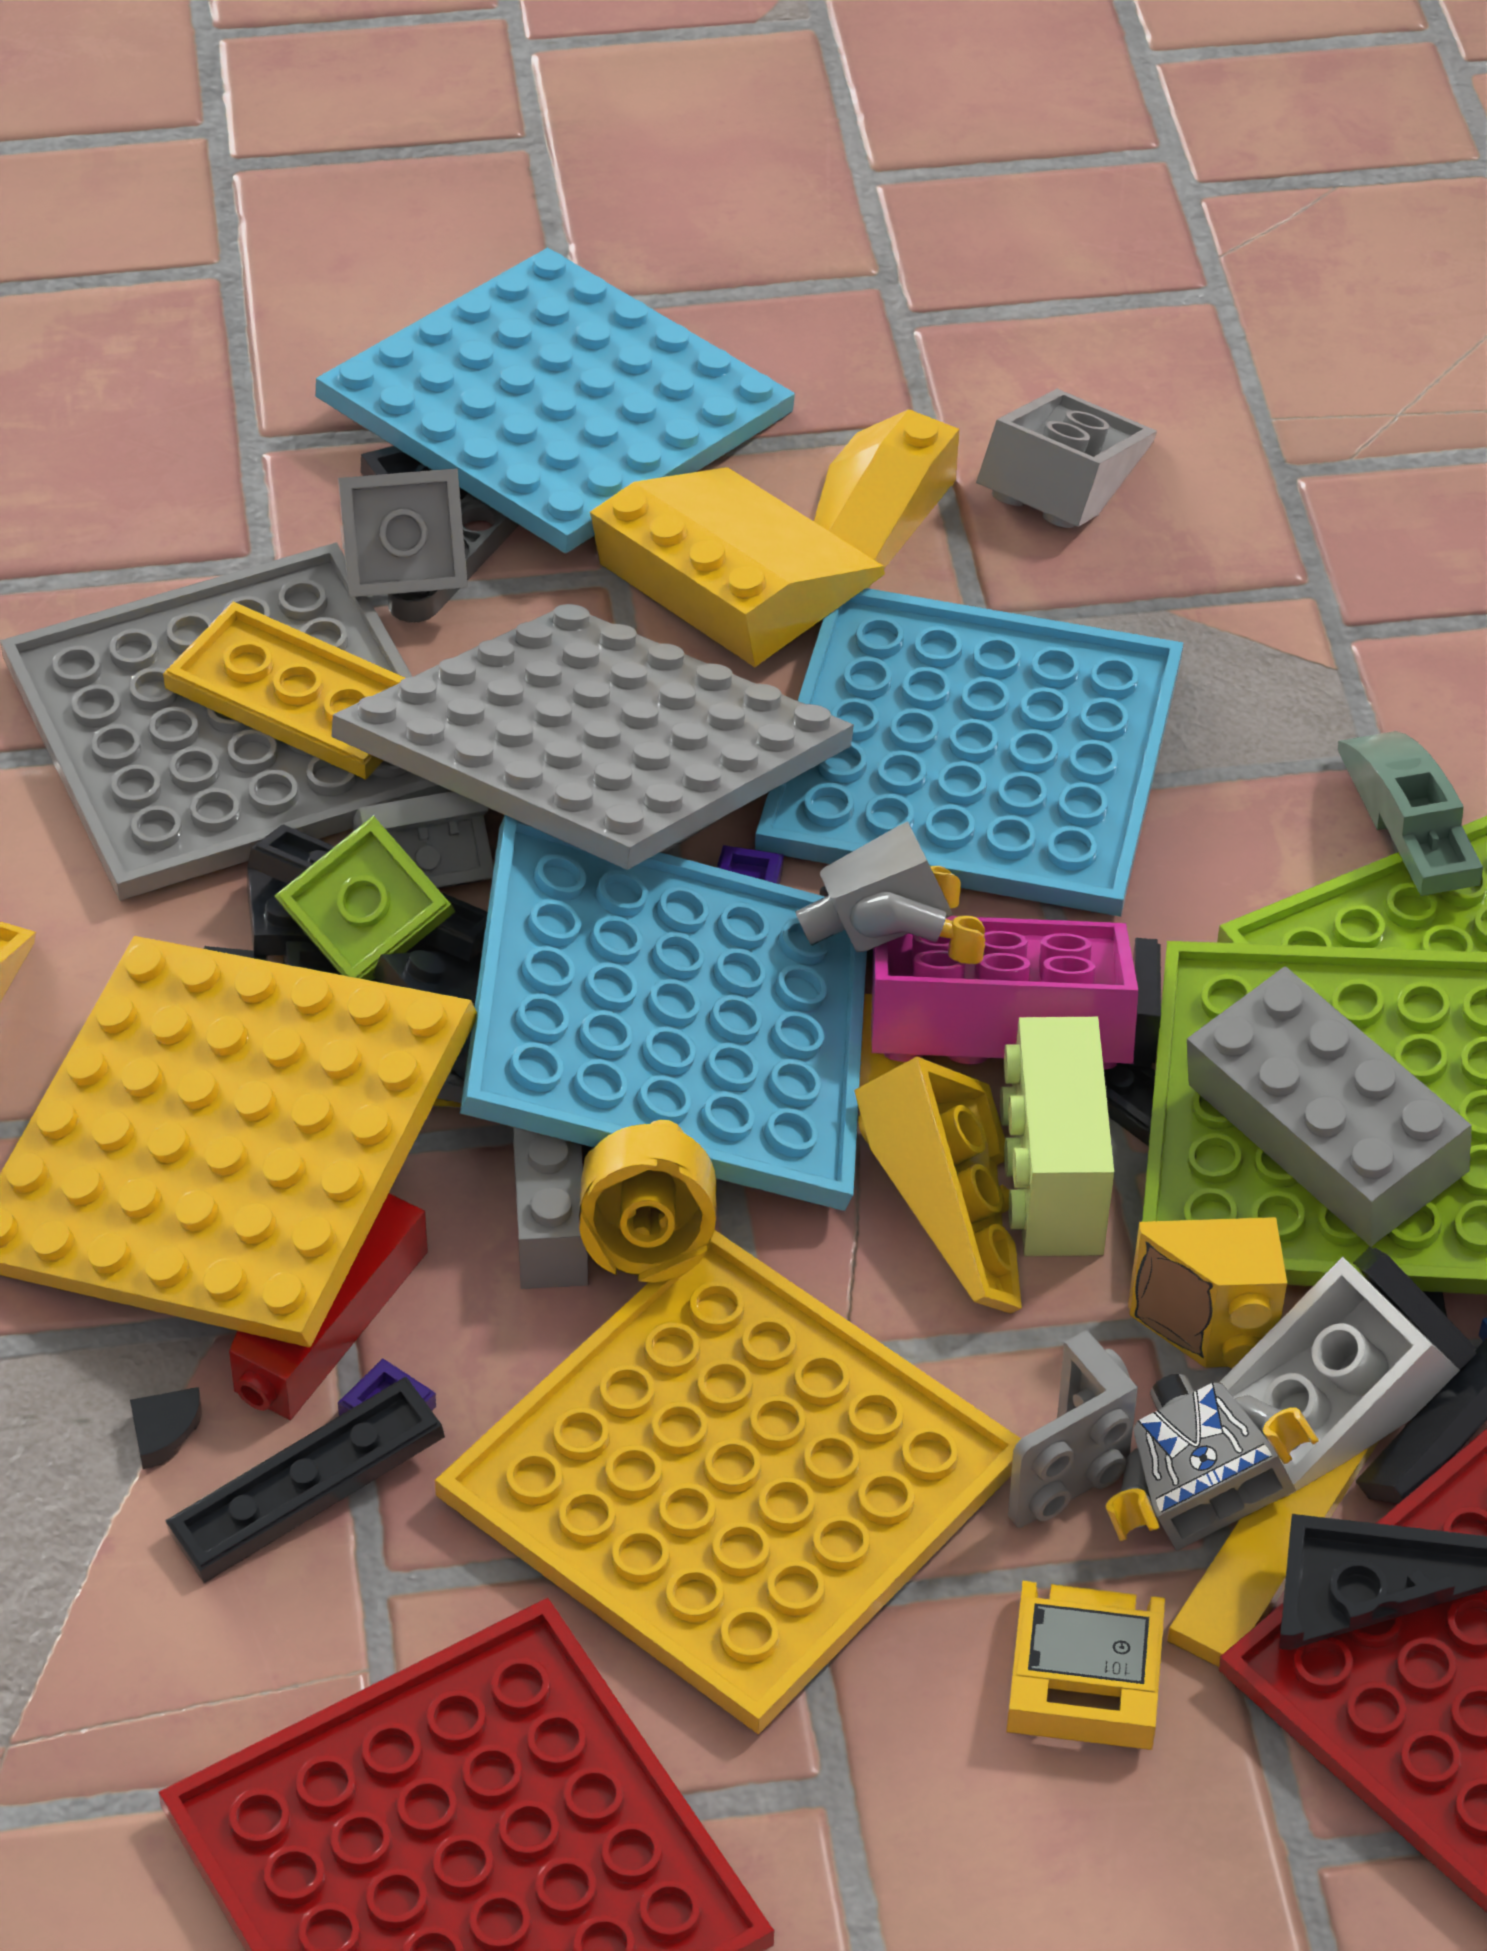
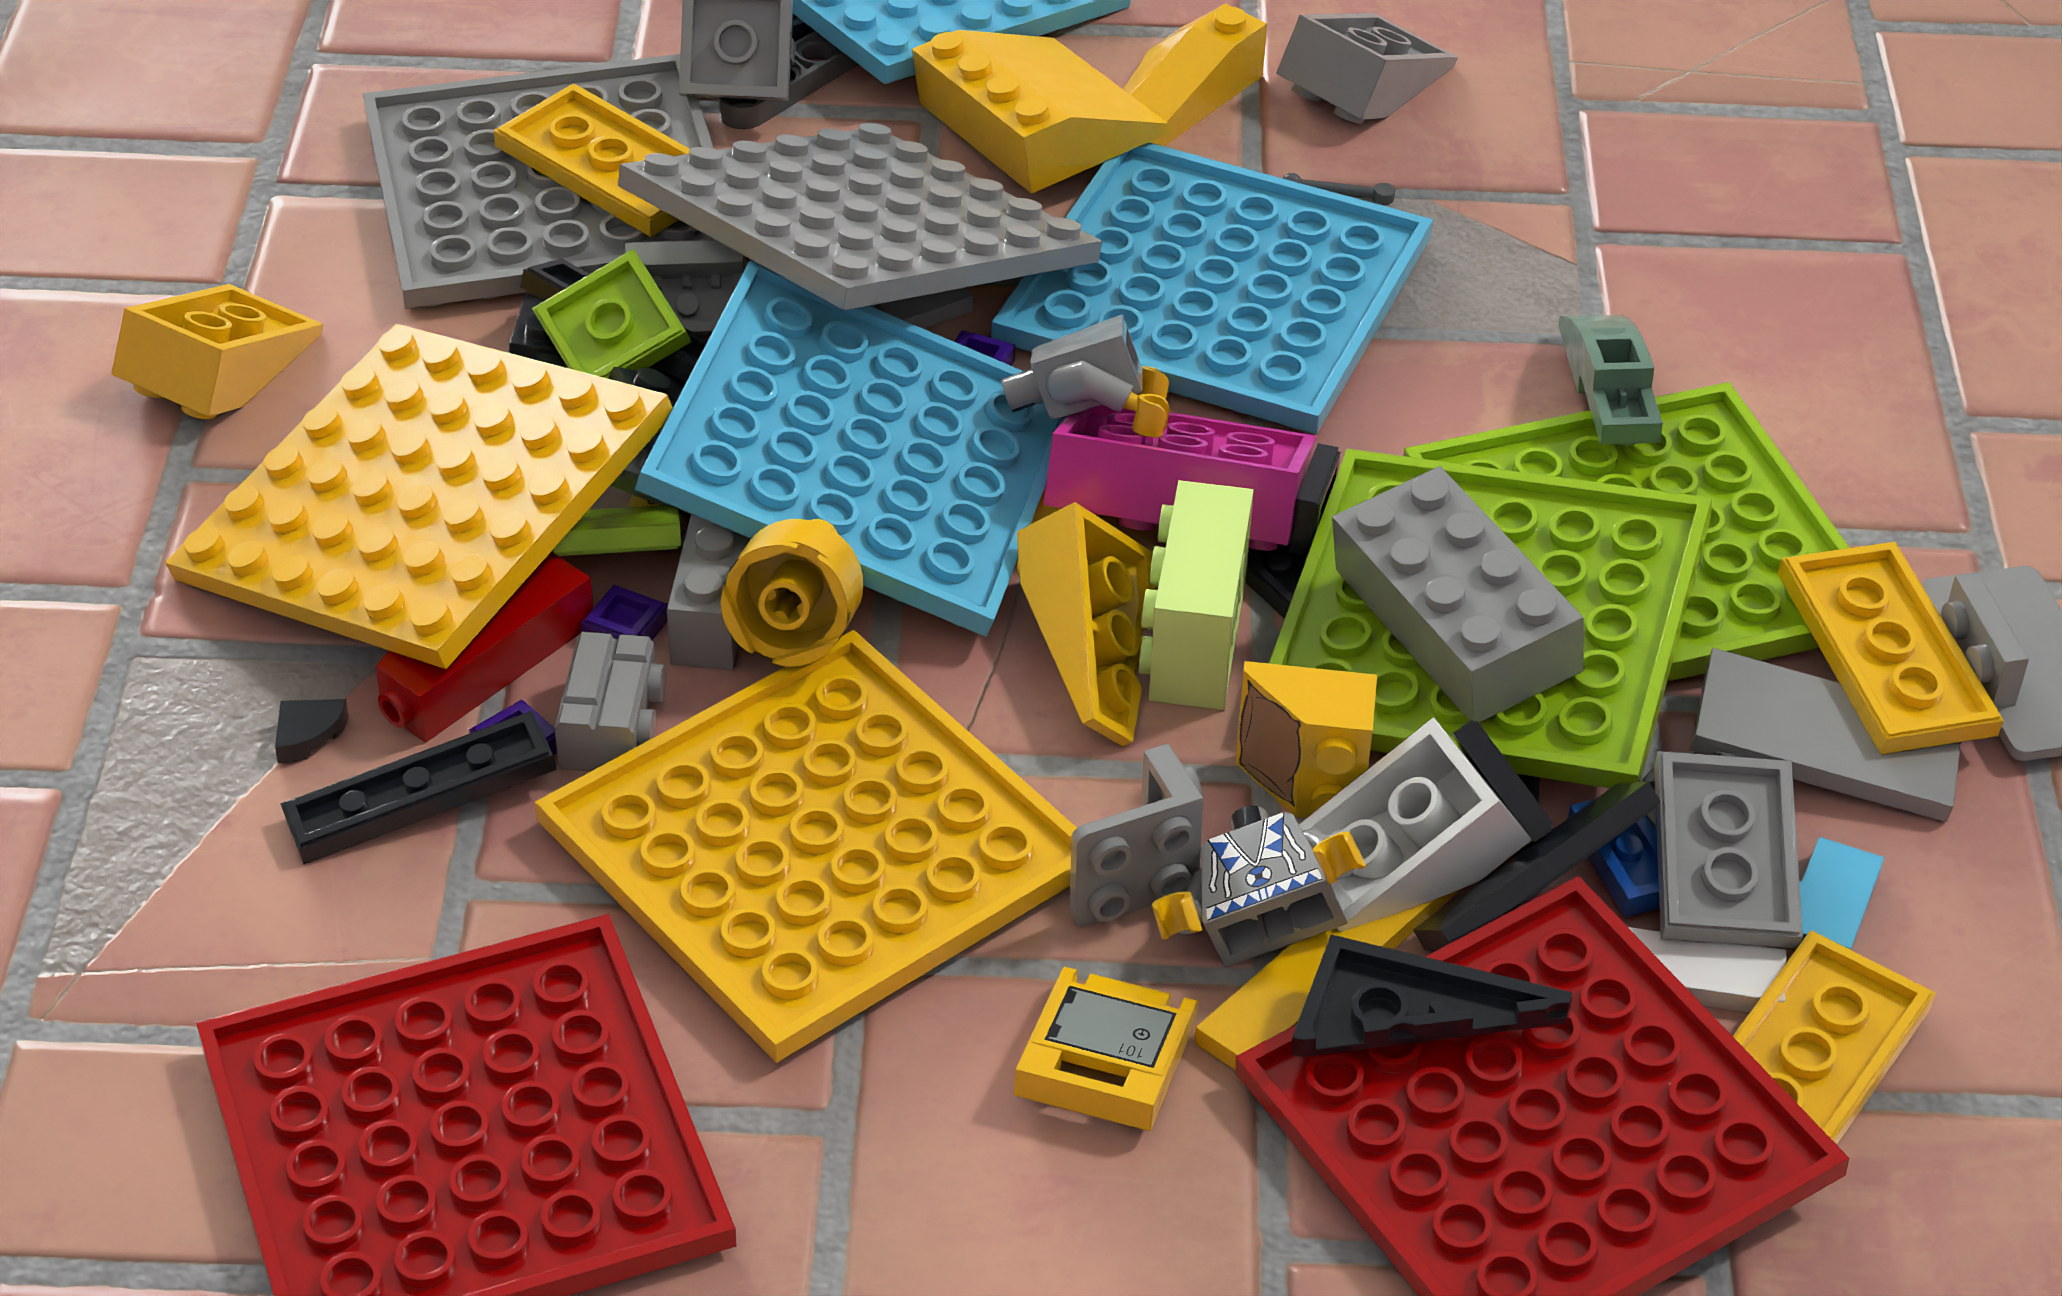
camera: 10 degrees right, 5 degrees down
none -> lime tile [554,505,681,556]
none -> light grey brick [555,632,666,771]
none -> dark purple tile [581,584,668,641]
none -> dark grey hinge [1283,173,1396,205]

